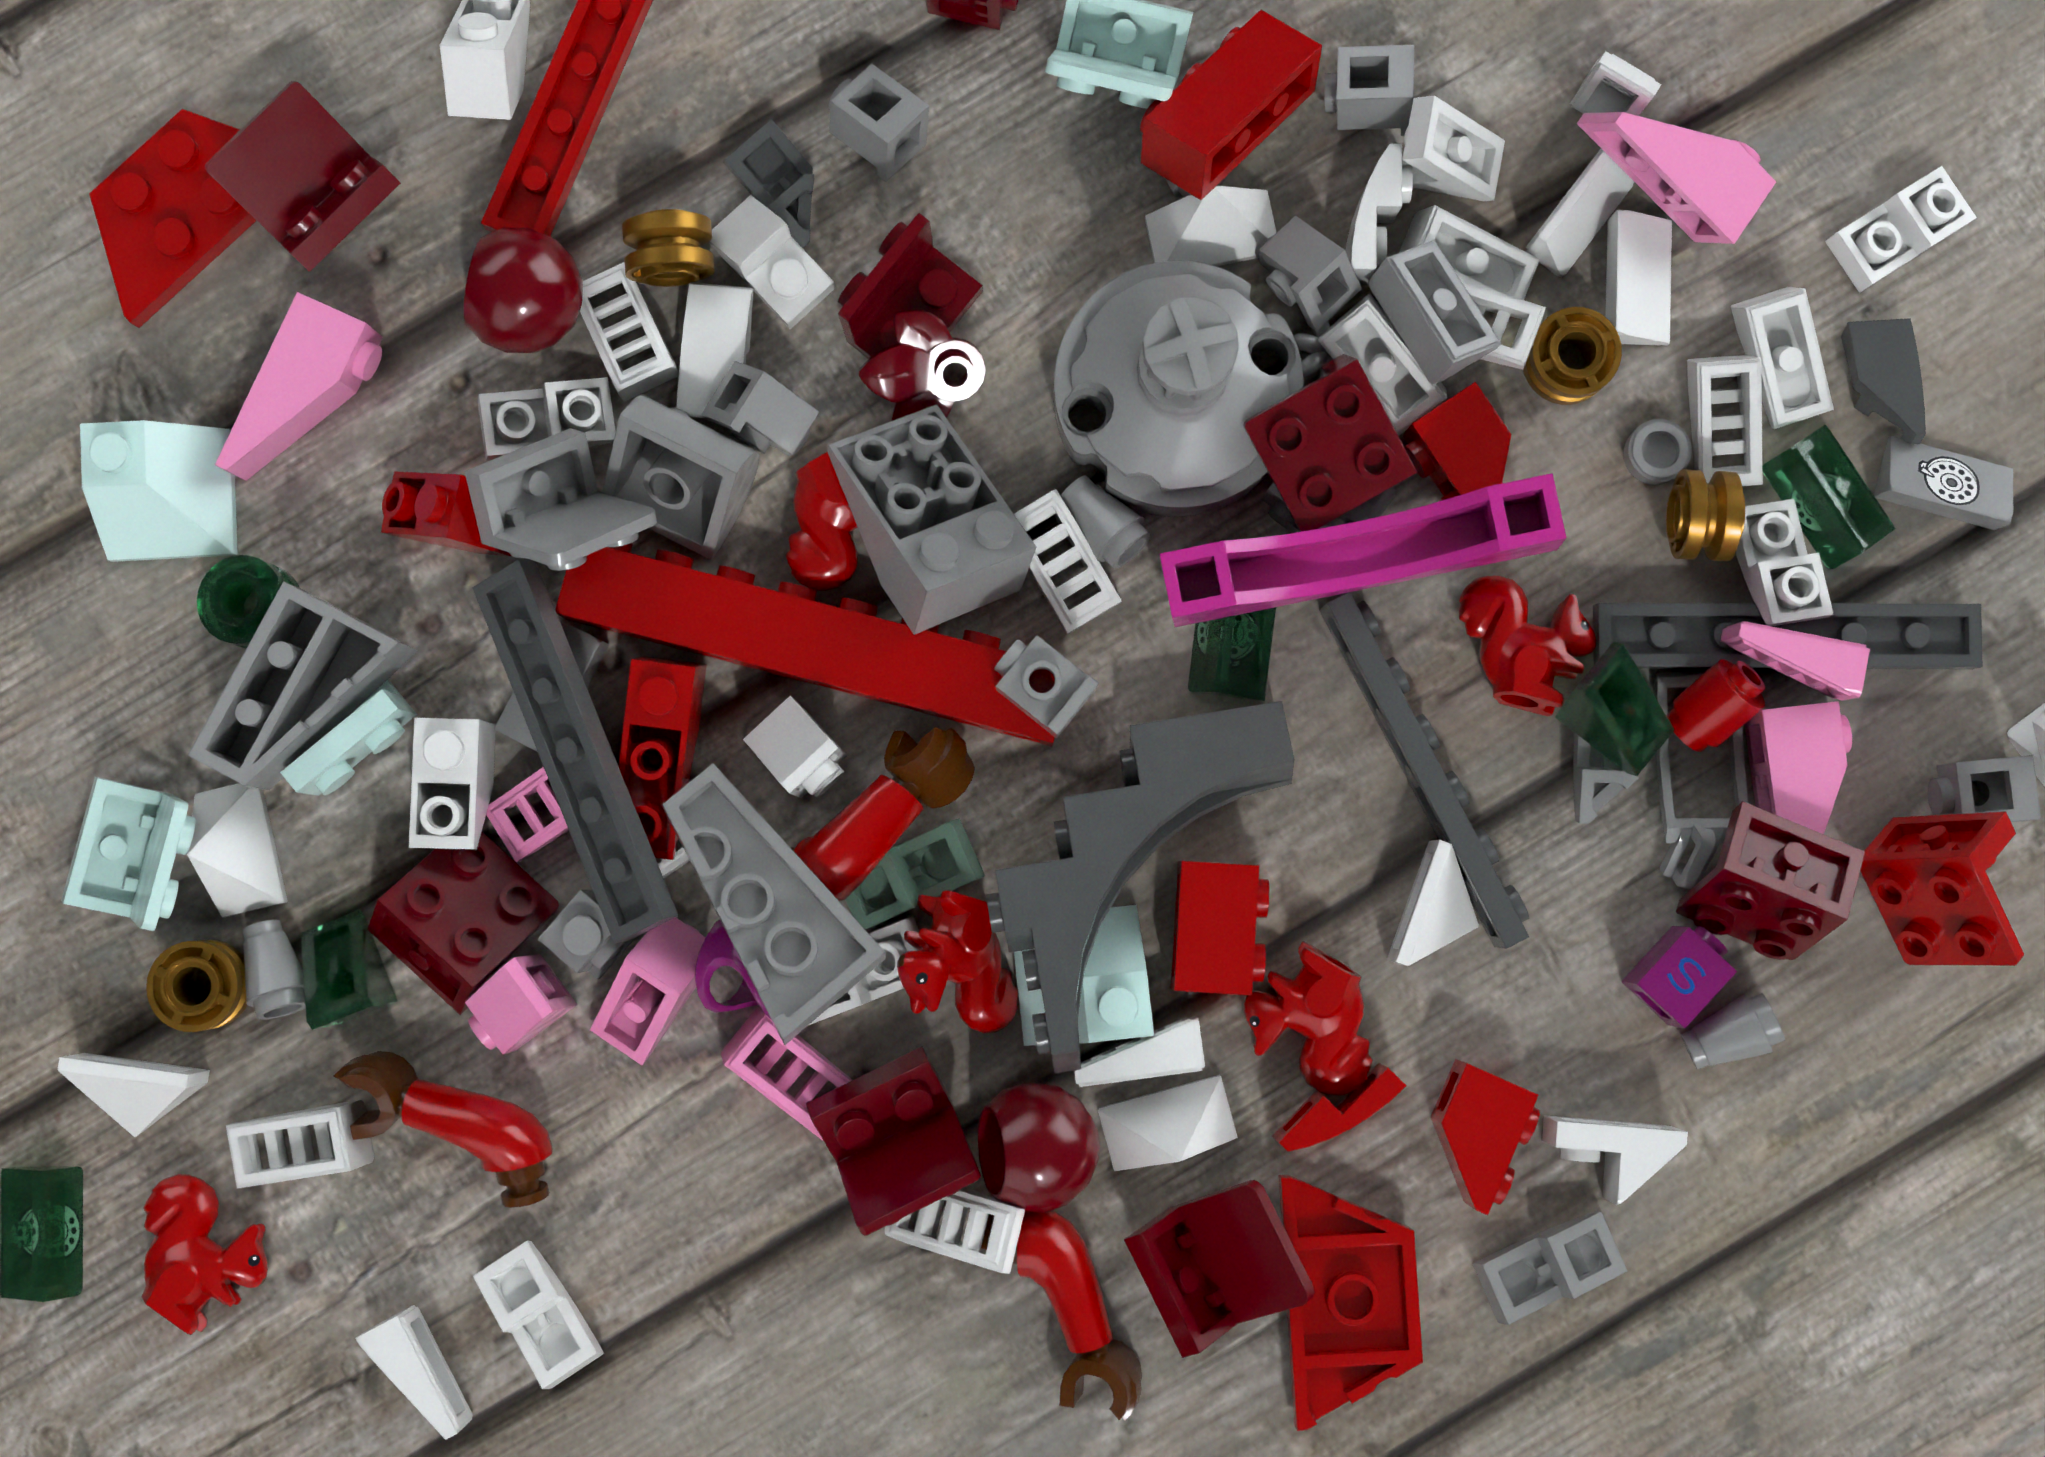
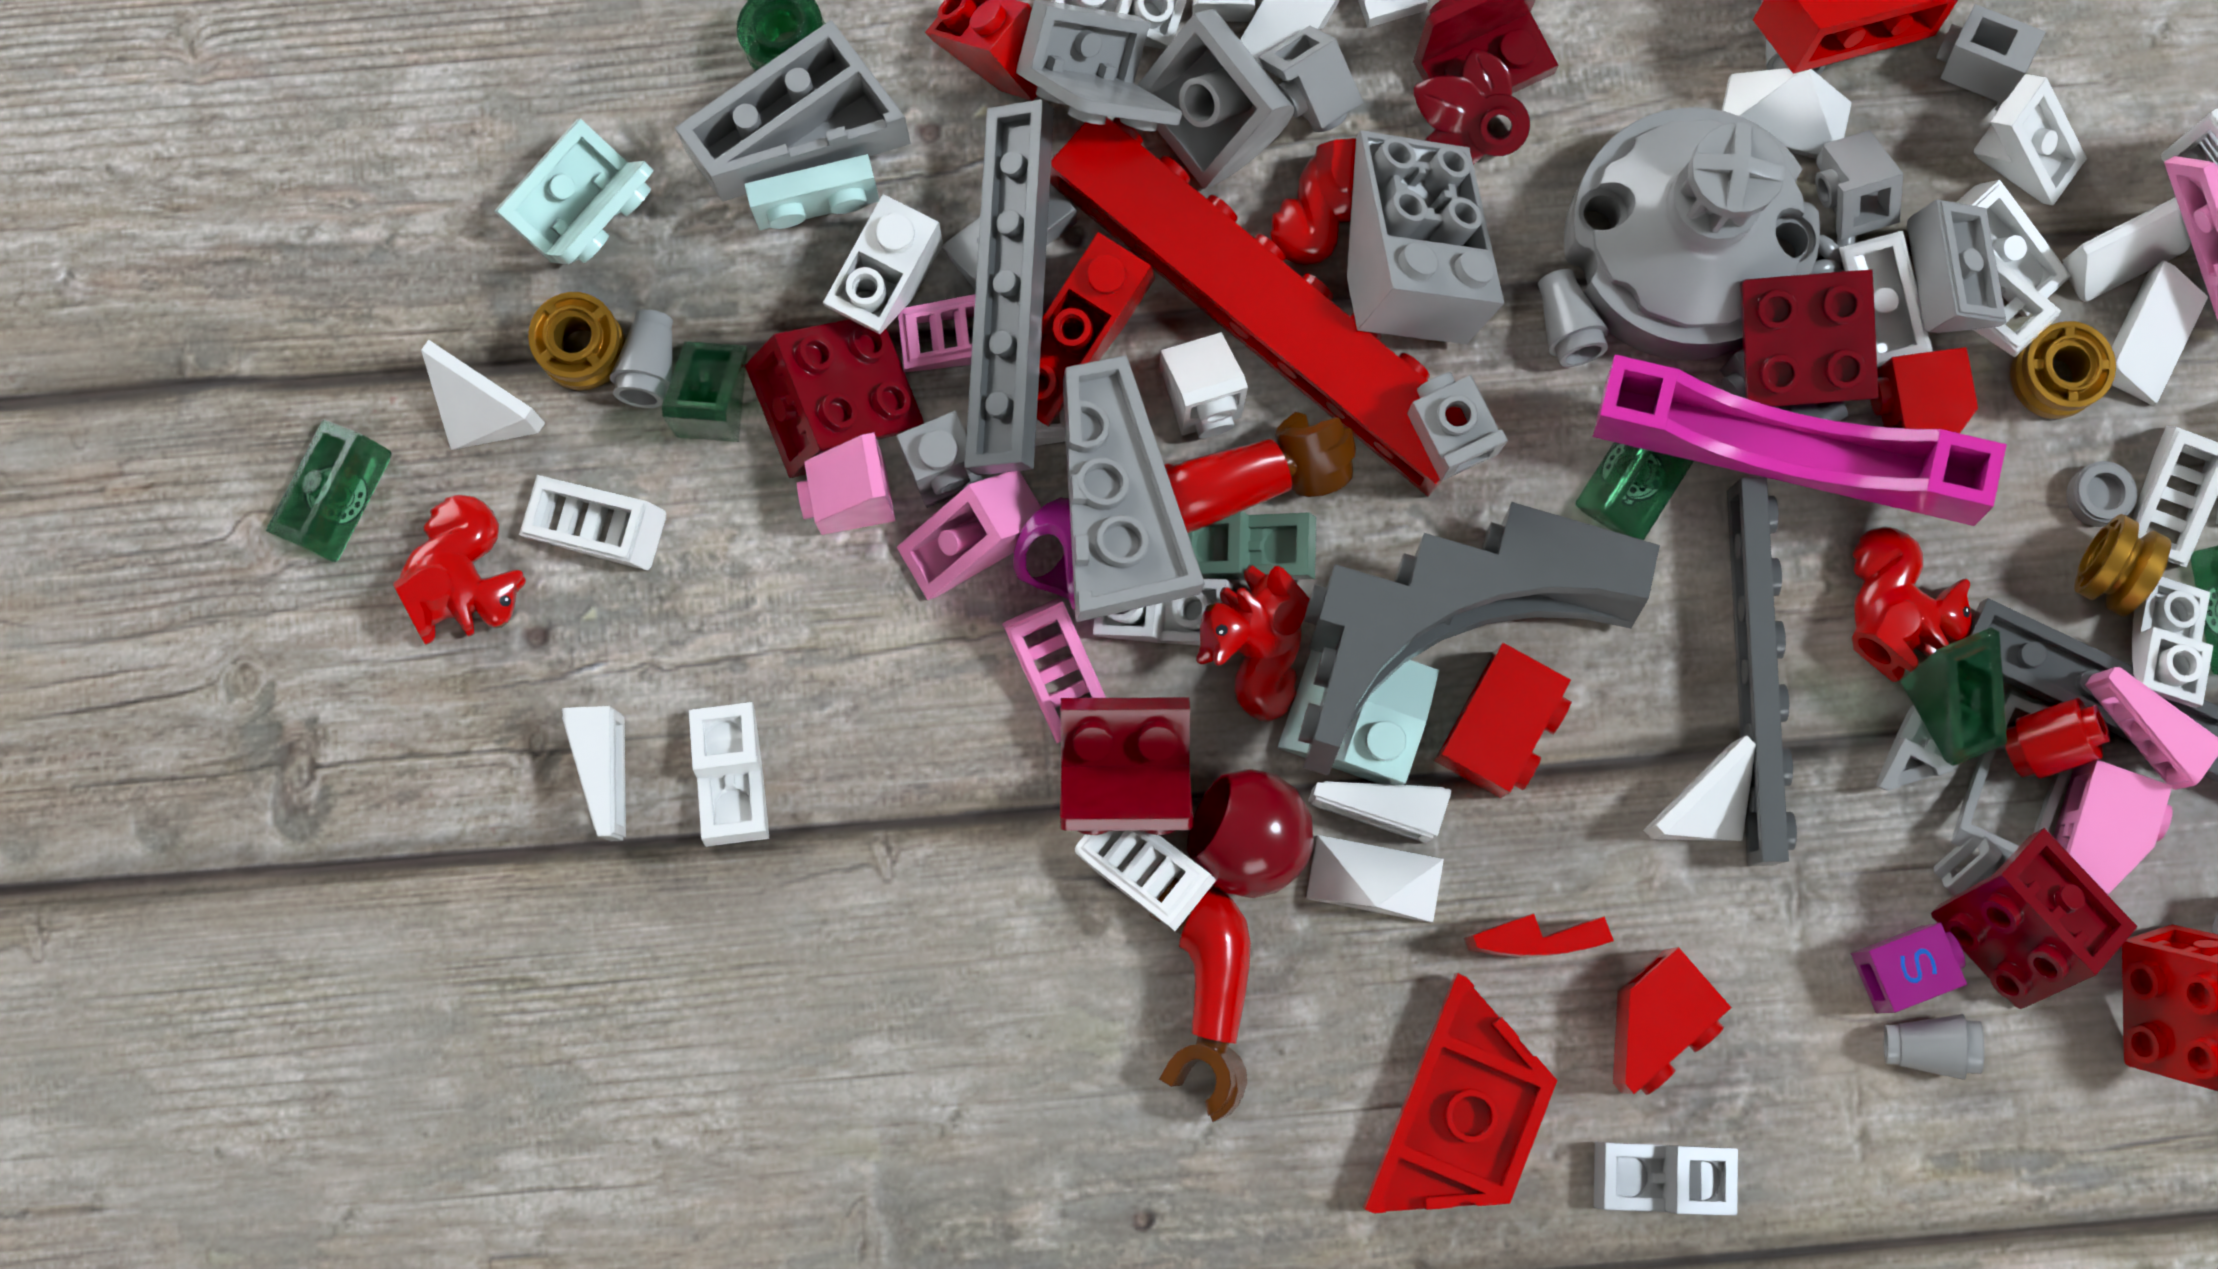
camera: 25 degrees right, 5 degrees down
white slope [187,783,288,917] -> none
piece [333,1051,553,1208] -> none
white slope [1014,489,1122,635] -> none
dark red bracket [1124,1180,1315,1358] -> none
red animal [1243,941,1373,1096] -> none
white slope [1346,144,1413,284] -> none
white slope [1542,1115,1688,1205] -> none

